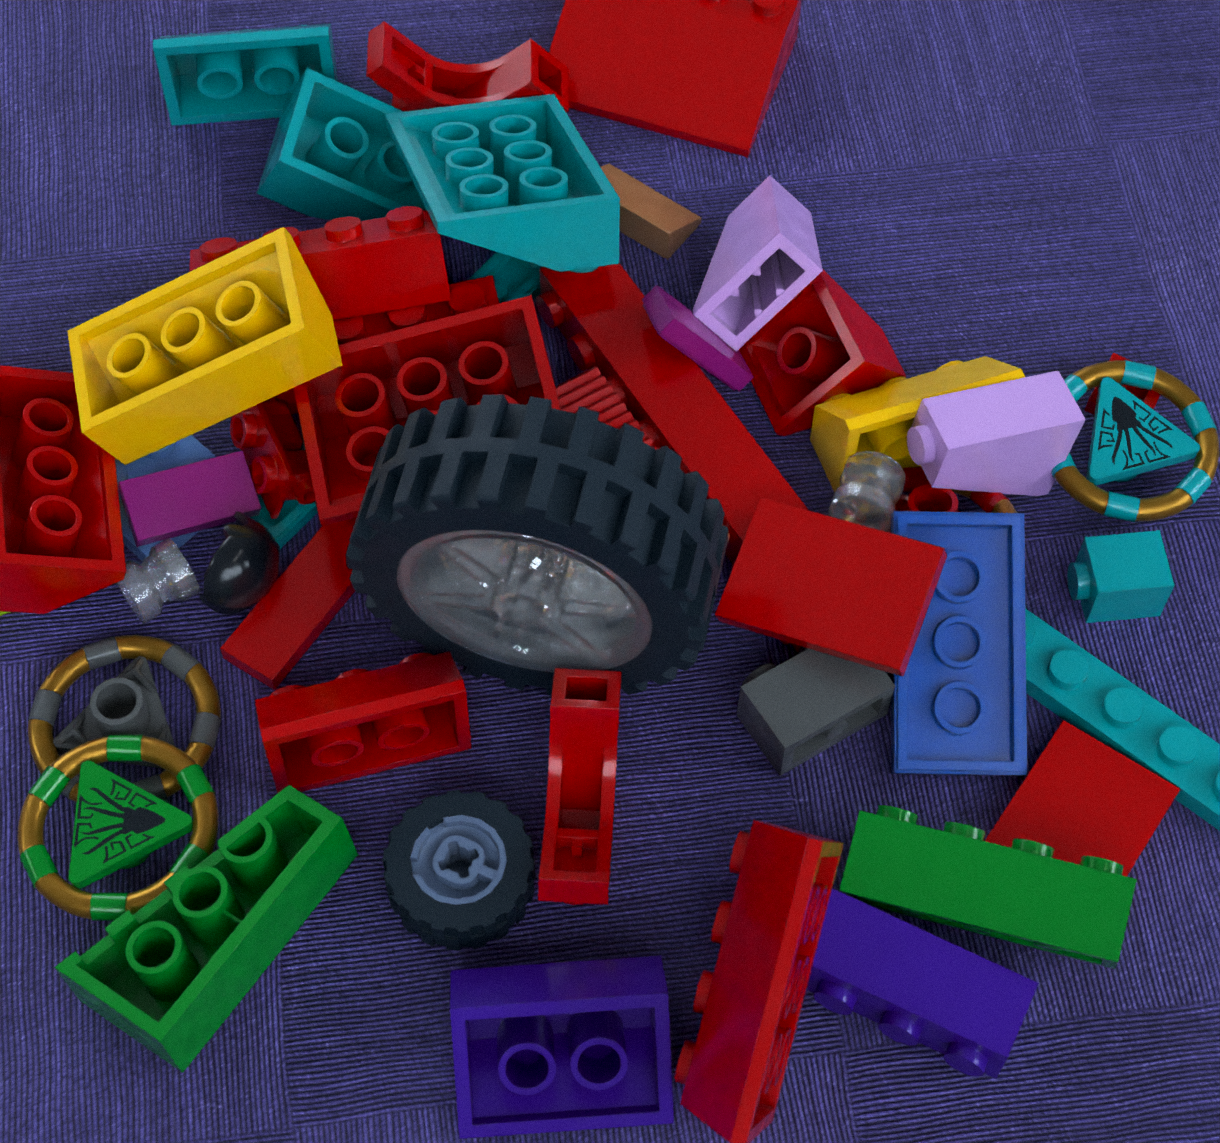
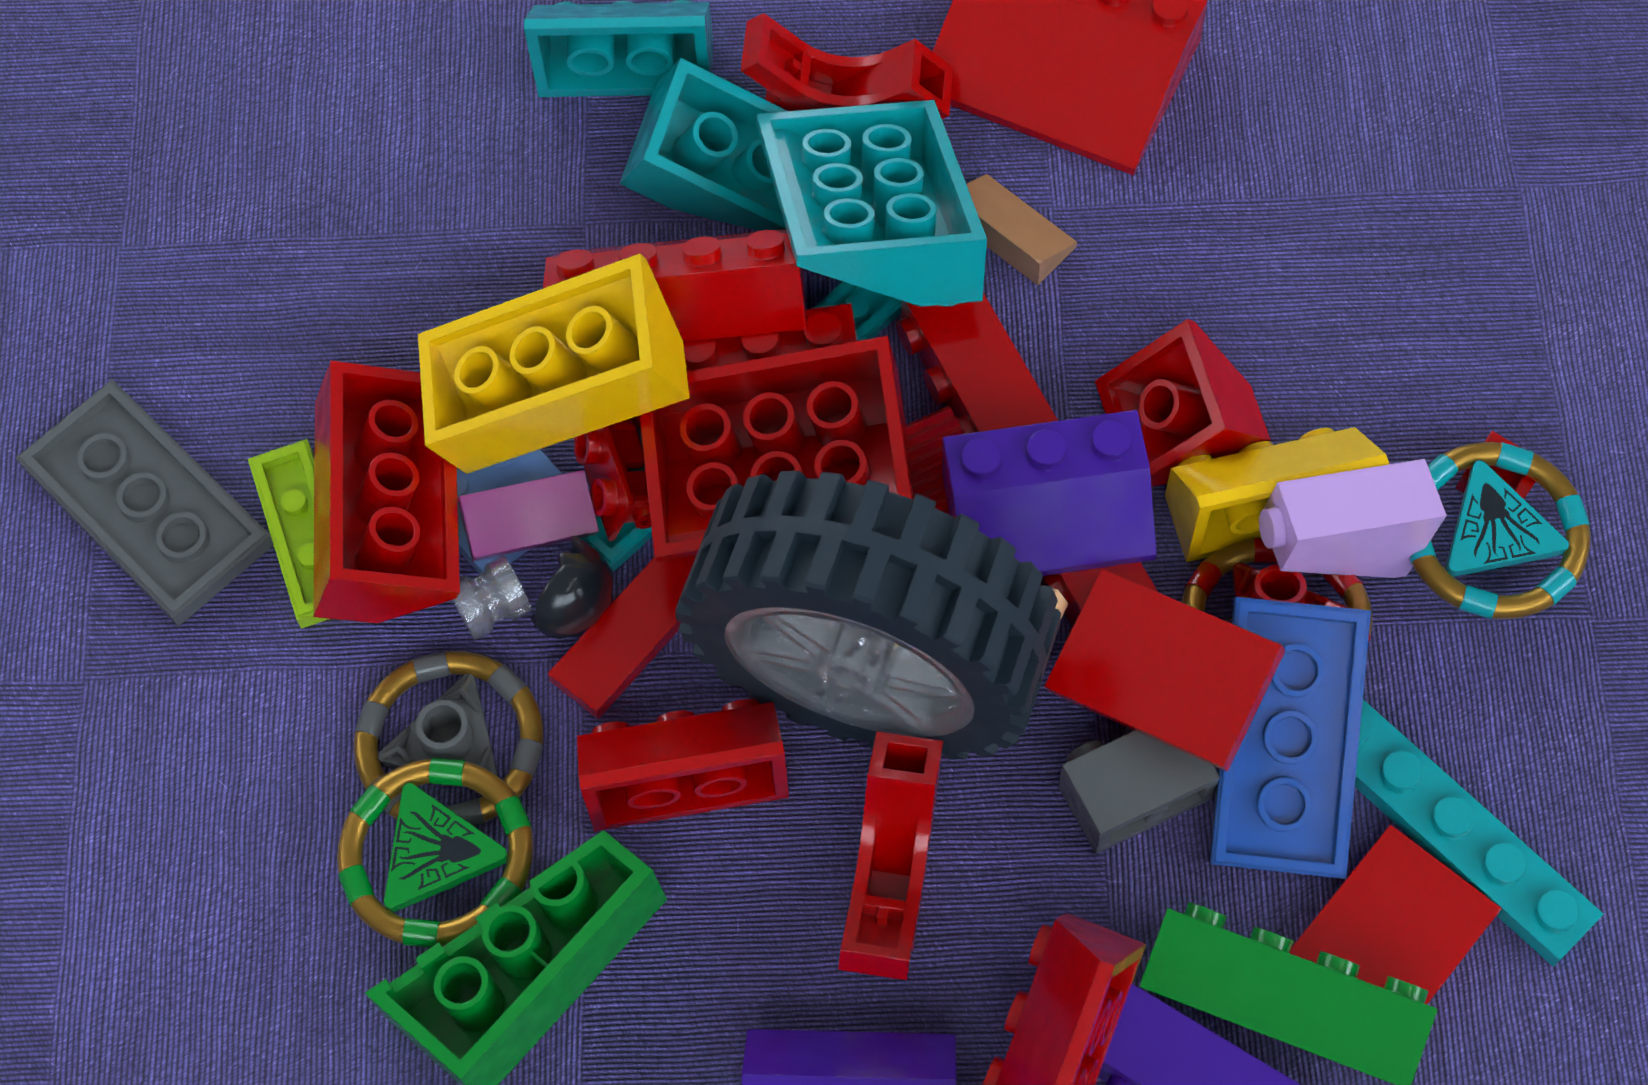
camera: 10 degrees right, 5 degrees up
black wheel [383,790,535,951] -> none
magenta tile [642,285,754,391] -> none
lavender slope [693,176,823,352] -> none
clear wheel [828,451,906,532] -> none
teal brick [1067,530,1174,623] -> none
none -> dark purple slope [941,410,1157,576]

